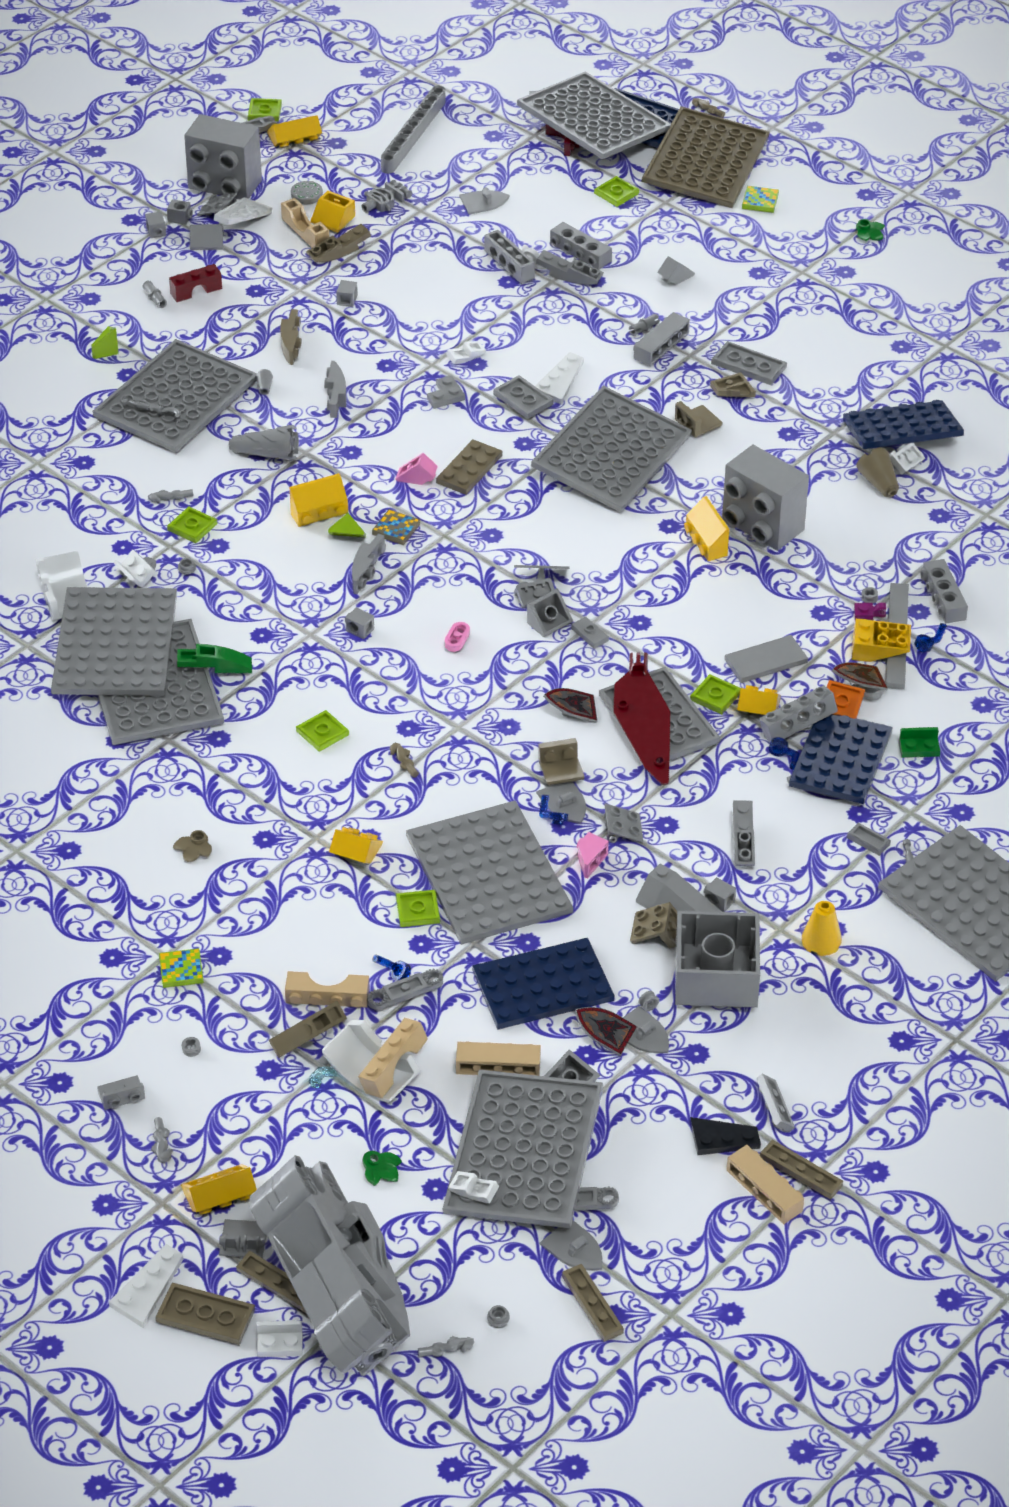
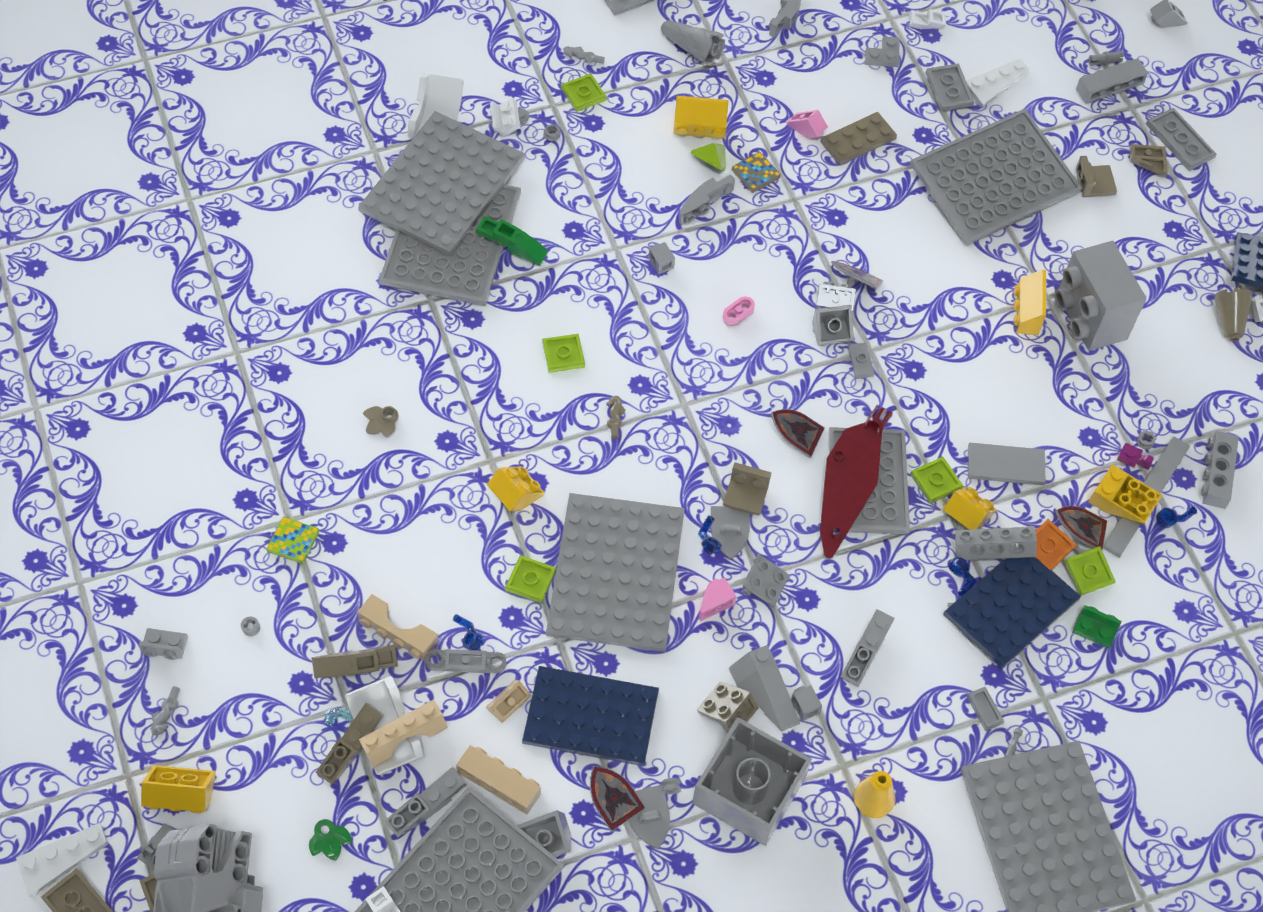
camera: 25 degrees right, 15 degrees up
none -> dark tan slope [315,703,384,785]
none -> light grey slope [384,767,467,837]
none -> tan slope [486,680,532,723]
none -> lime tile [1064,546,1116,596]

